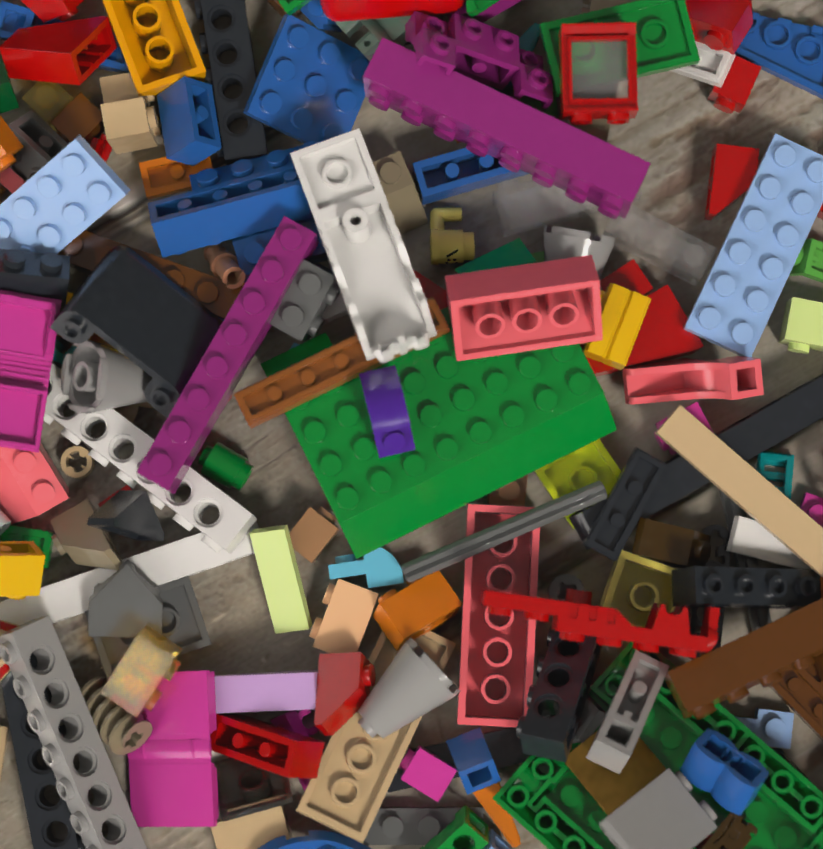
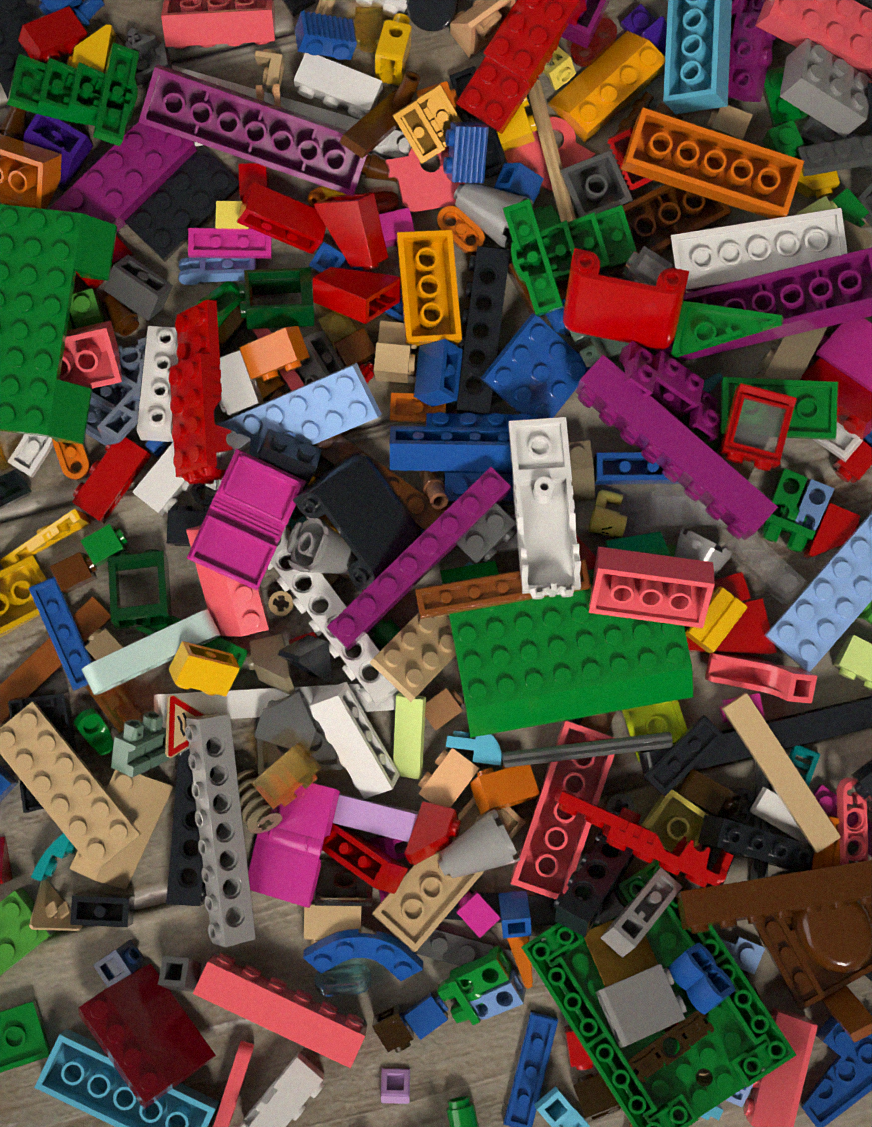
camera: 15 degrees right, 0 degrees up
dark purple brick [359,365,416,458] -> none
none -> white brick [310,682,400,799]
none -> tan plate [370,613,456,702]
none -> green hips [761,468,835,553]

